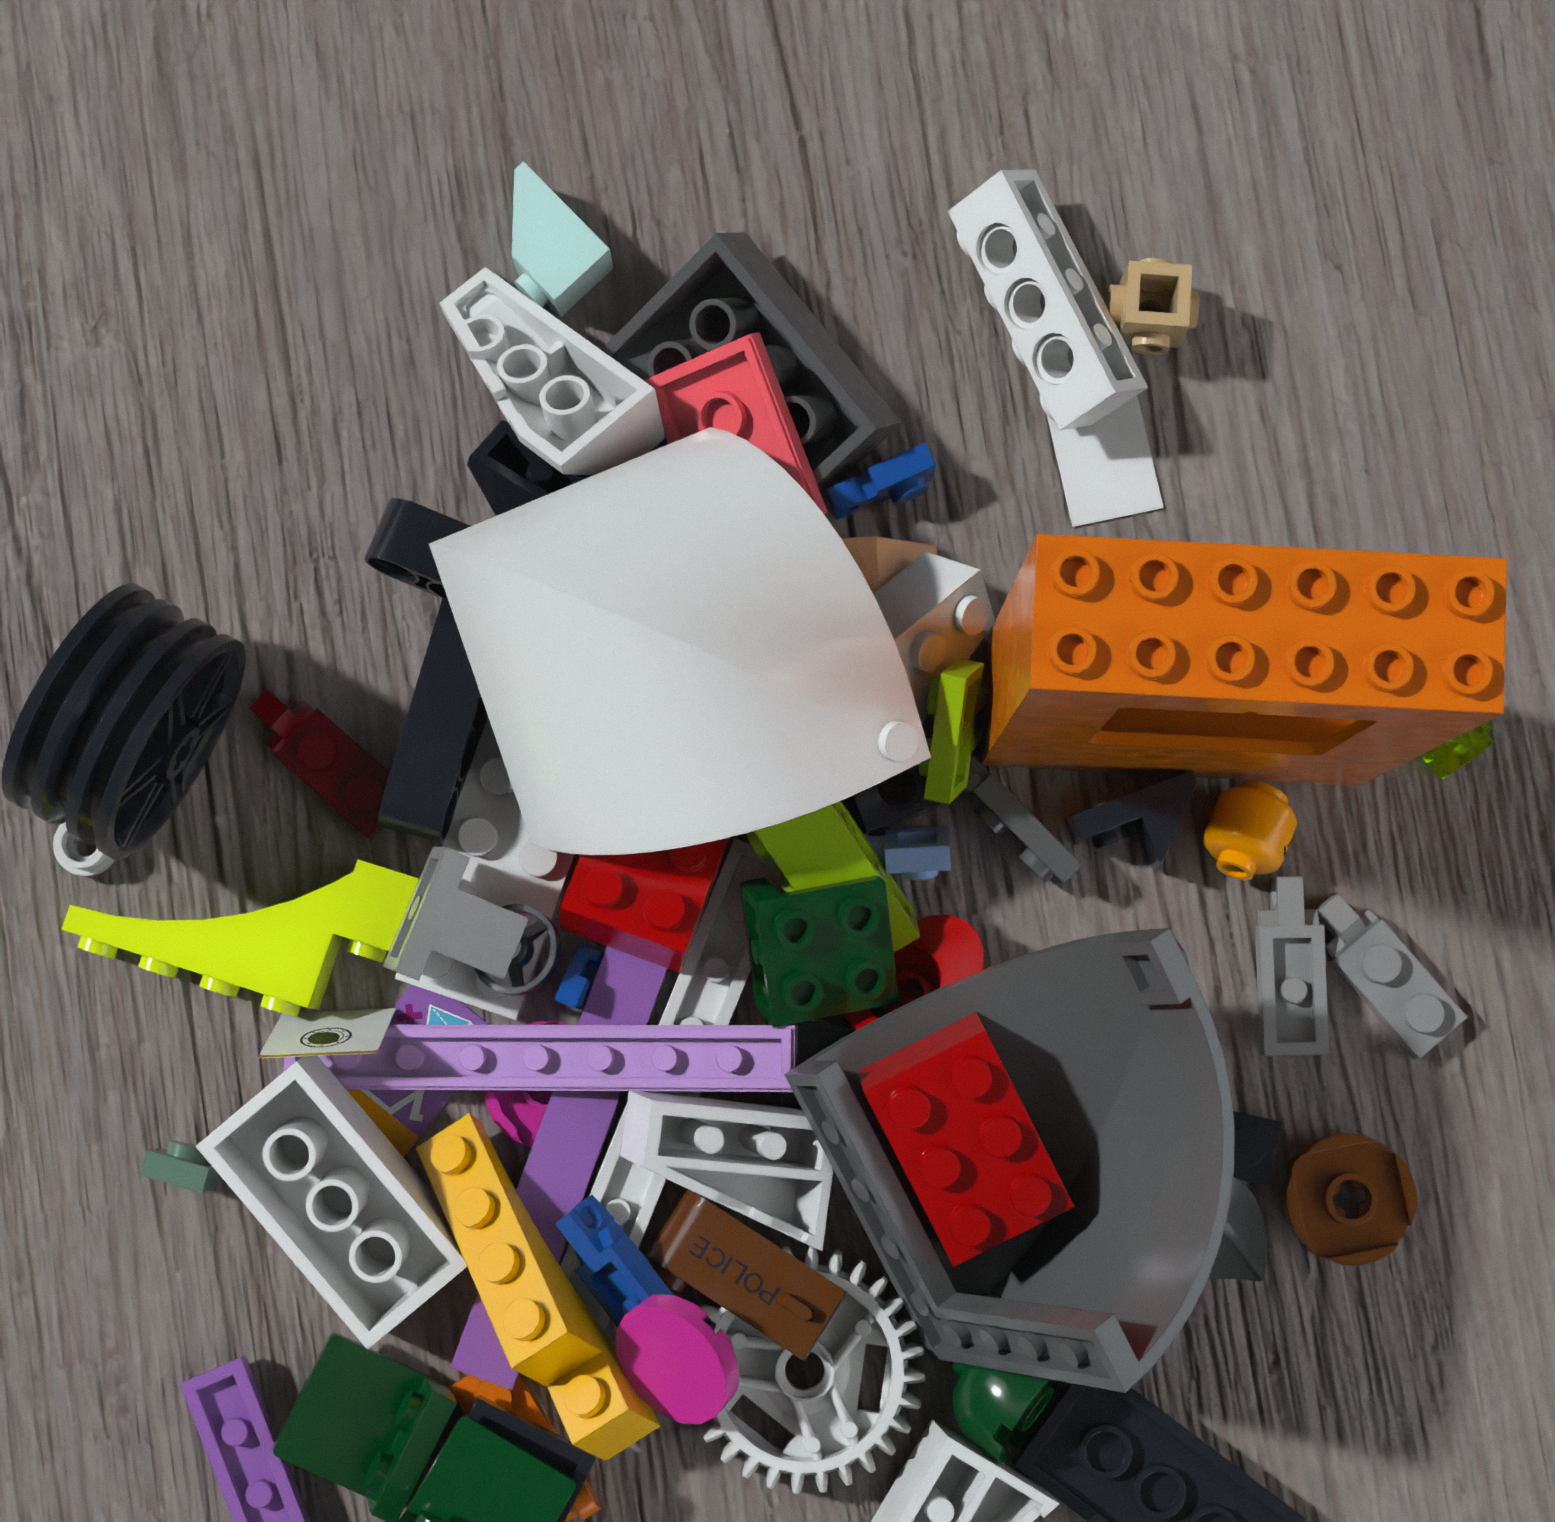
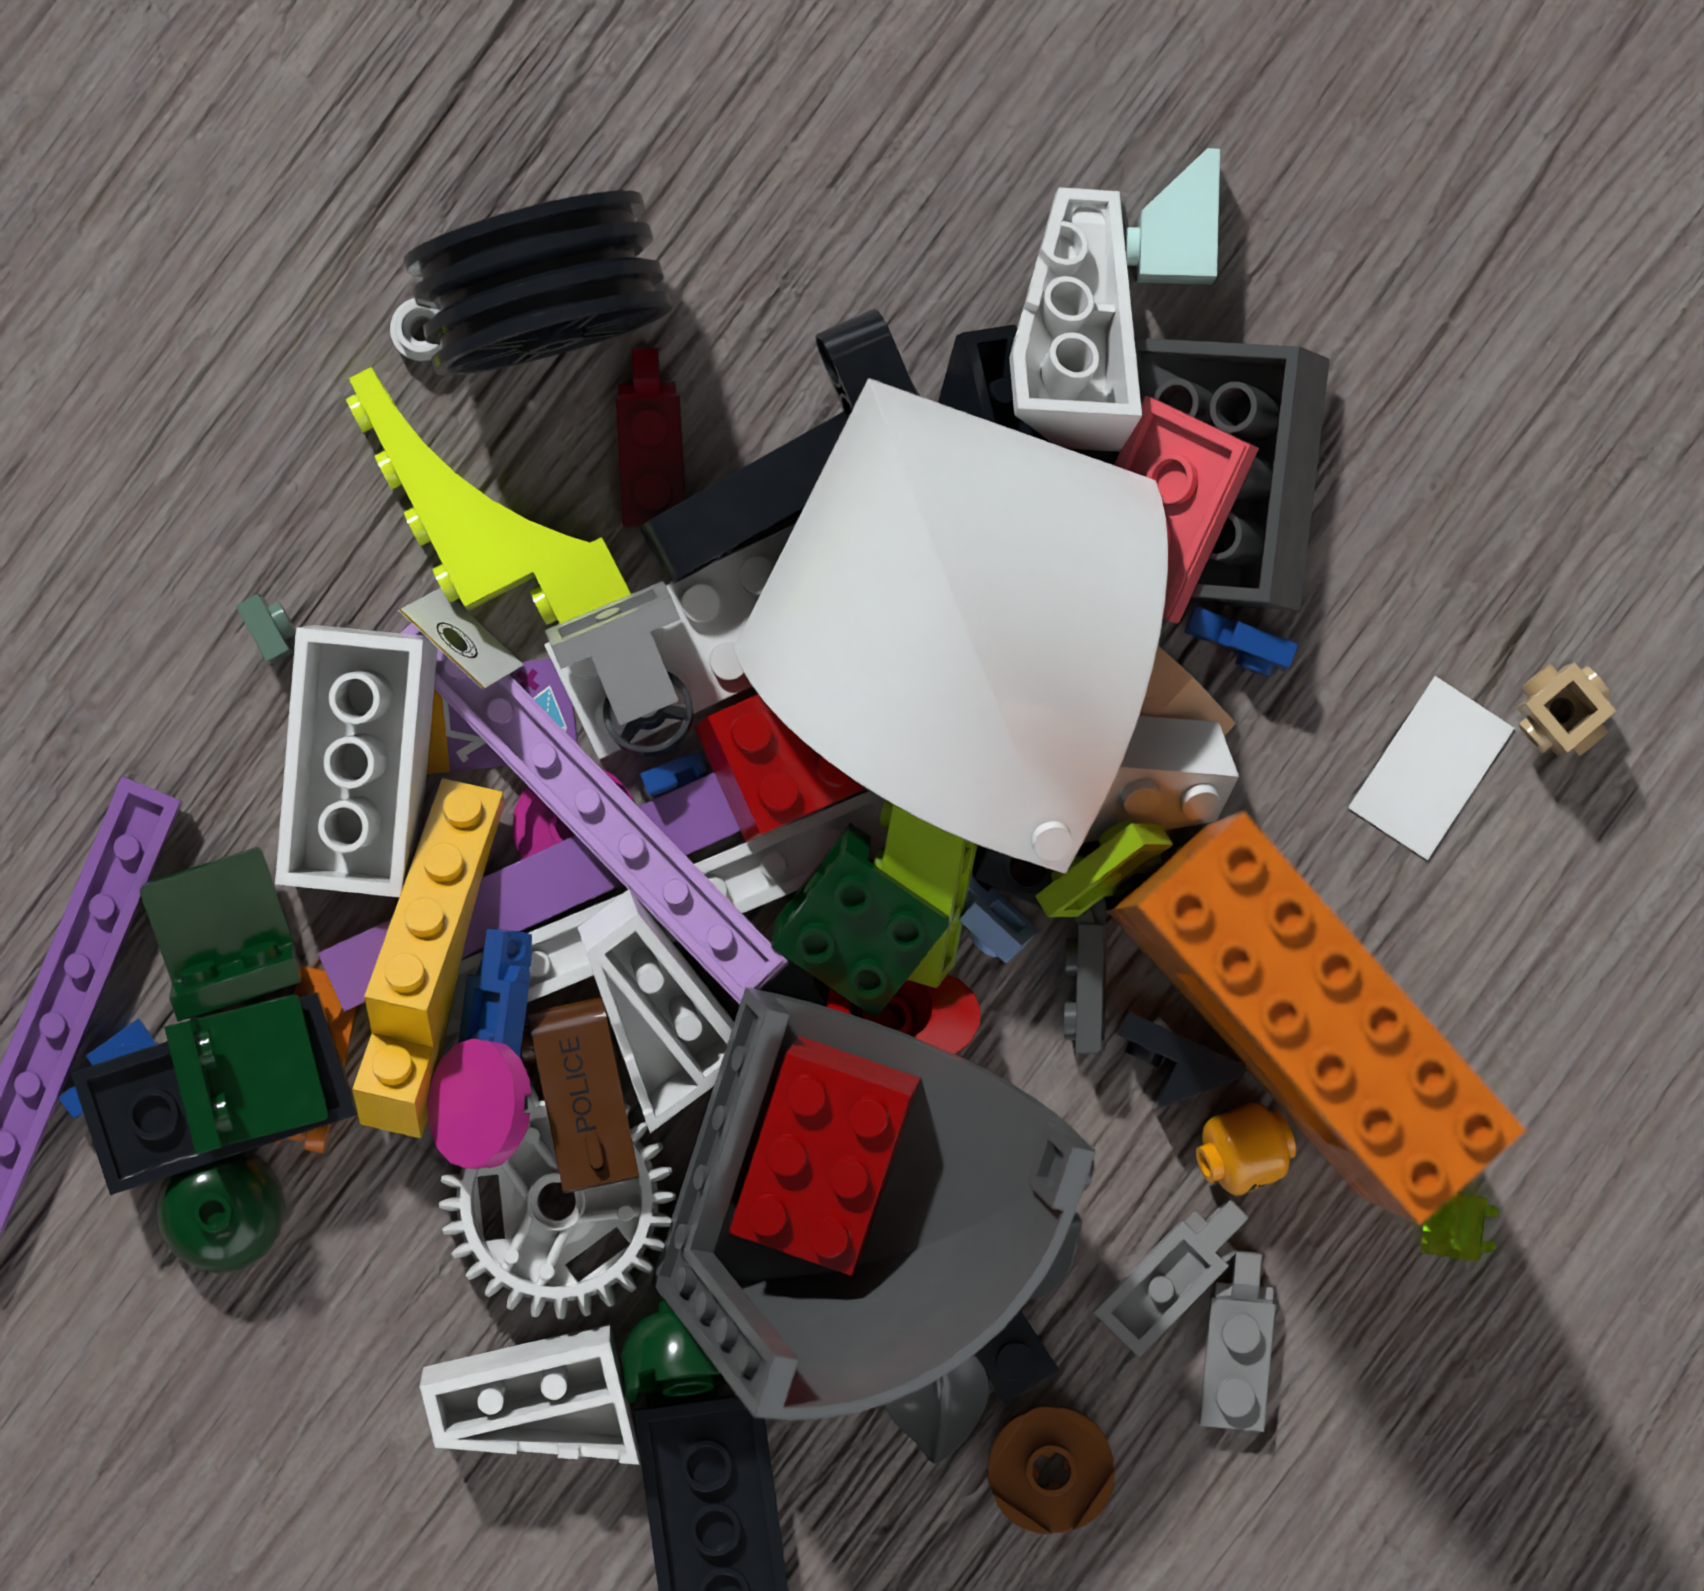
camera: 40 degrees right, 5 degrees up
white brick [947,169,1148,430] -> none

